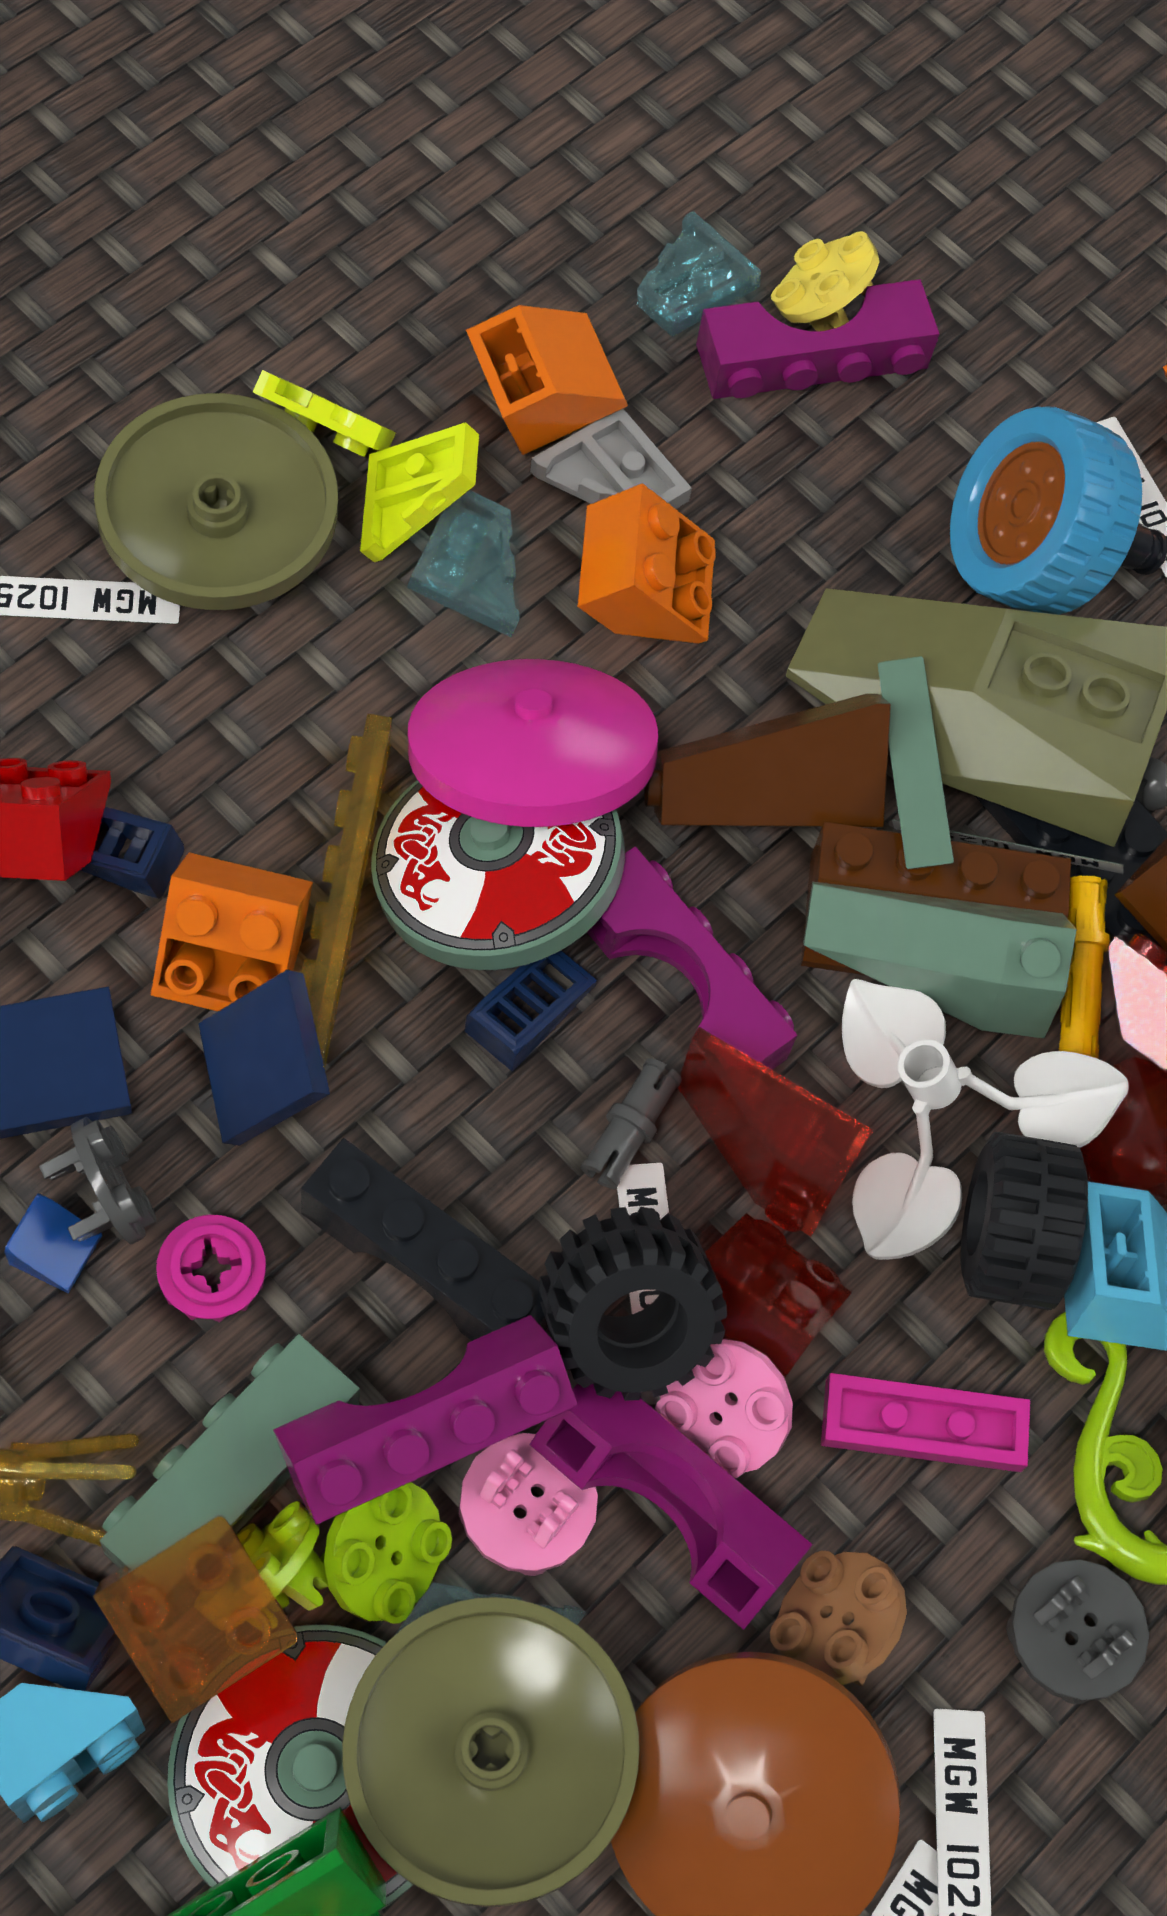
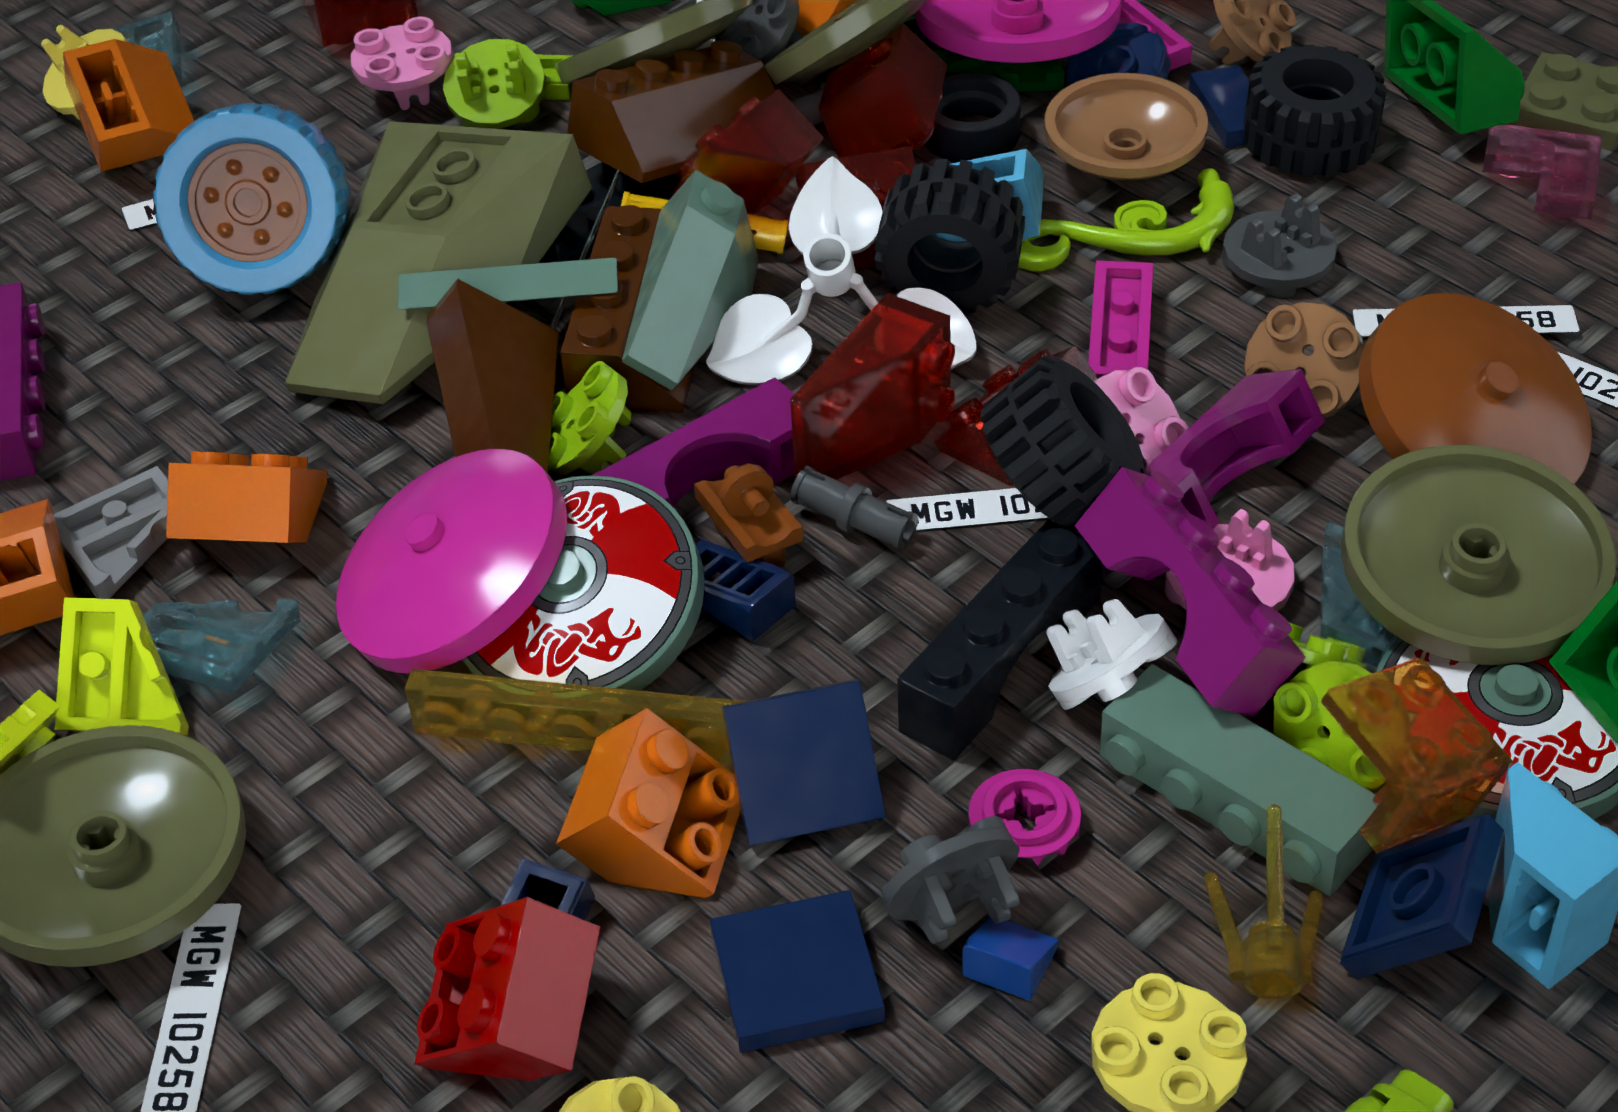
camera: 75 degrees left, 20 degrees down
none -> lime plate [548,361,632,475]
none -> dark orange hips [694,463,803,568]
none -> white plate [1046,599,1178,710]

